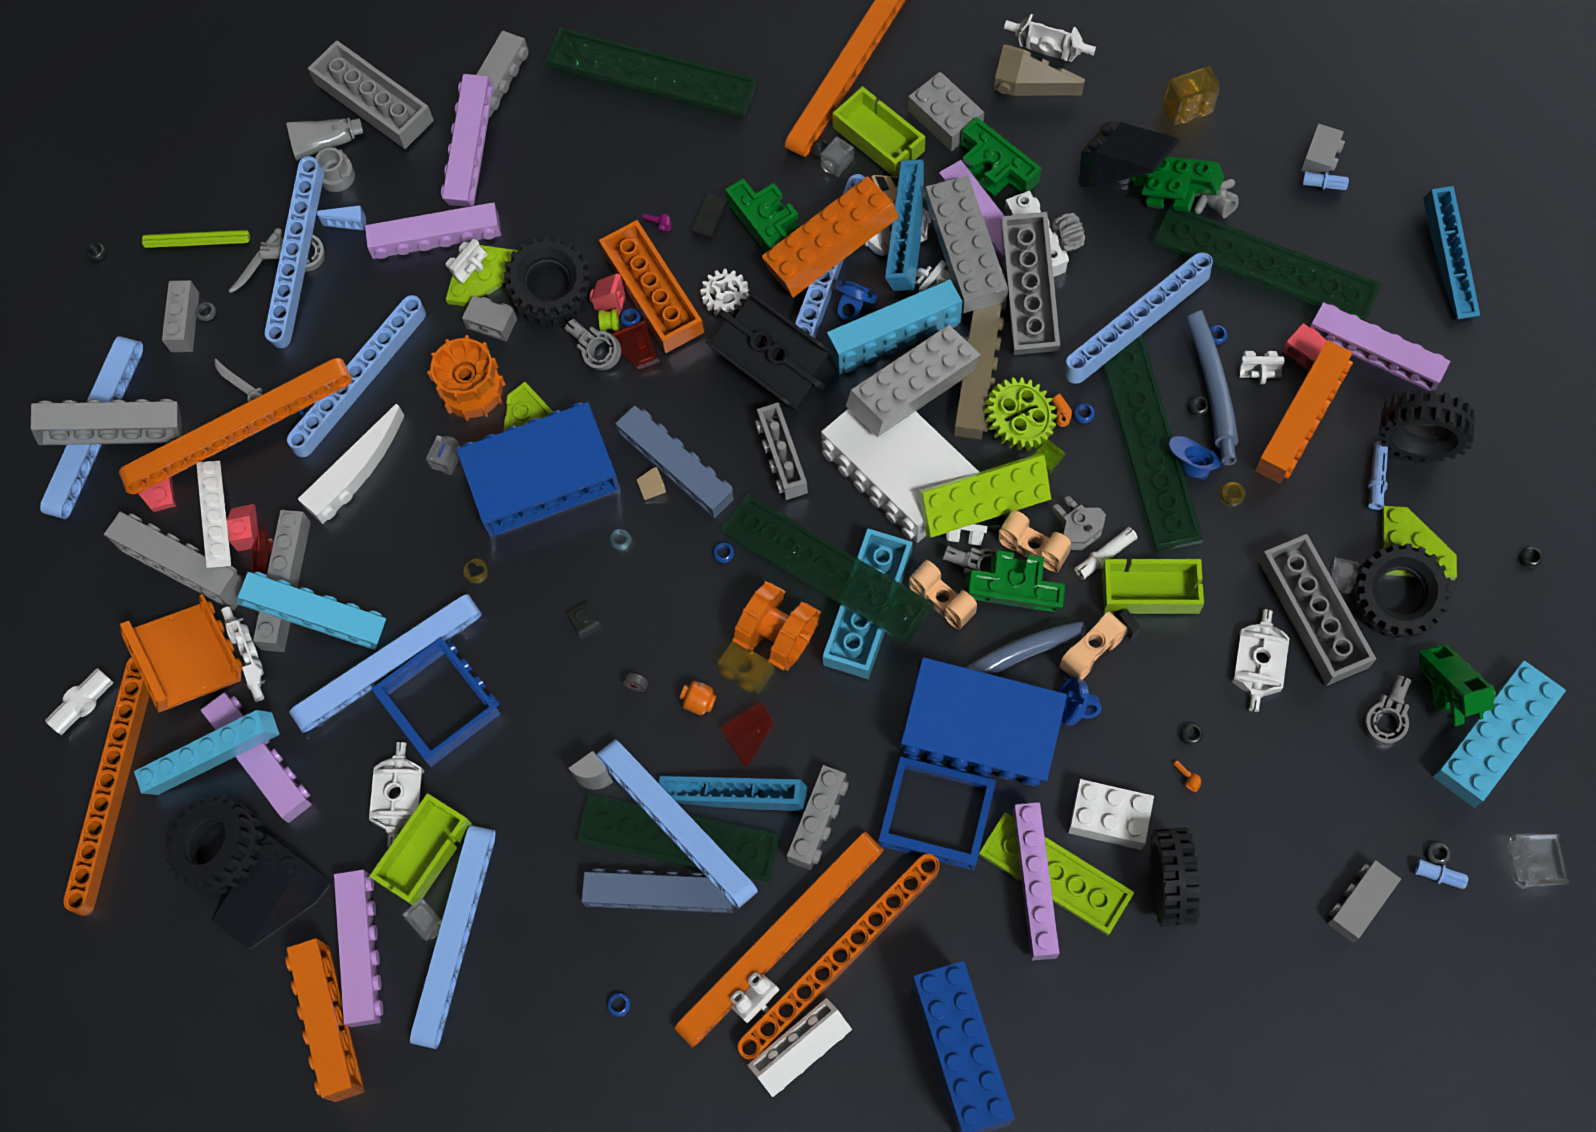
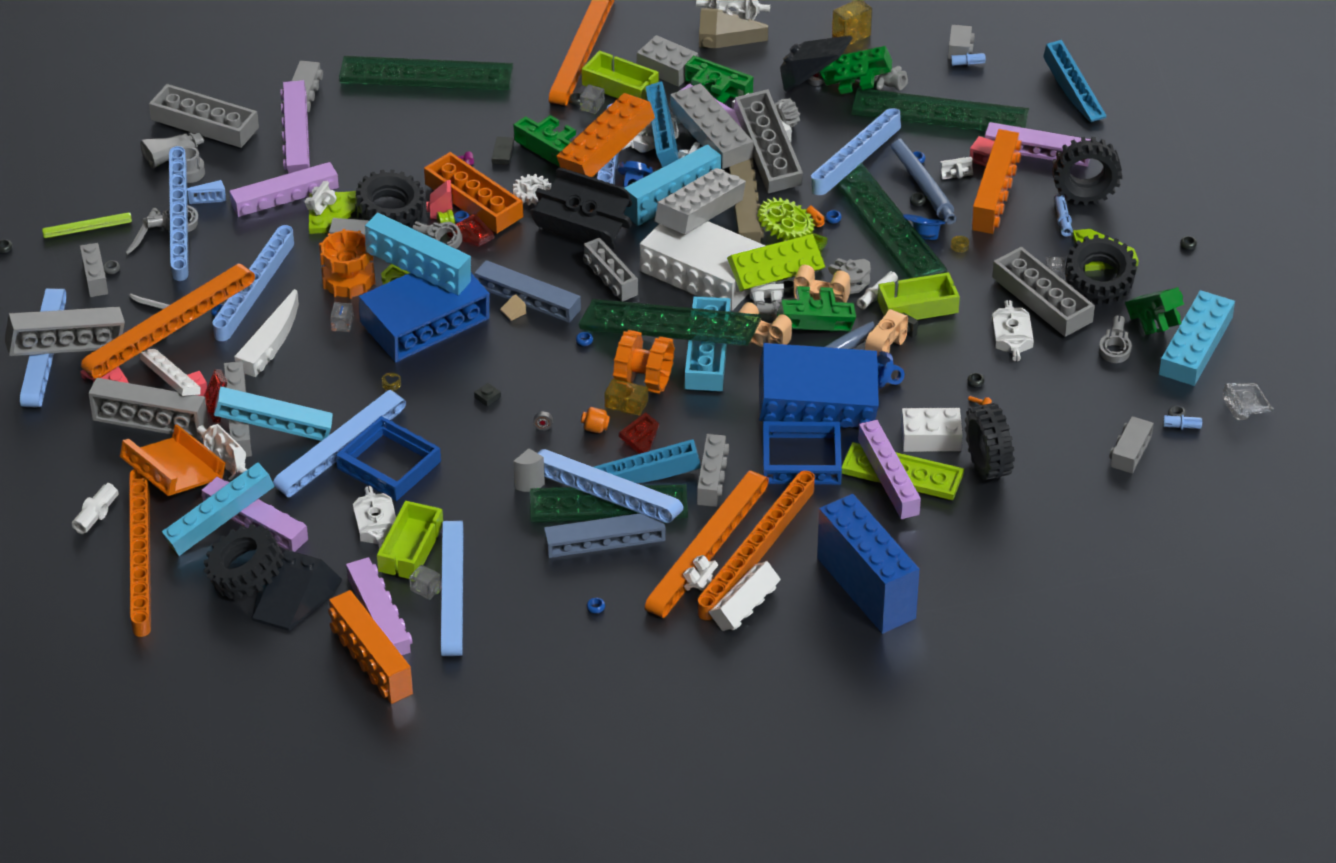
camera: 20 degrees left, 25 degrees down
clear light blue piece [610,529,631,550] -> none
none -> medium azure brick [365,212,471,296]

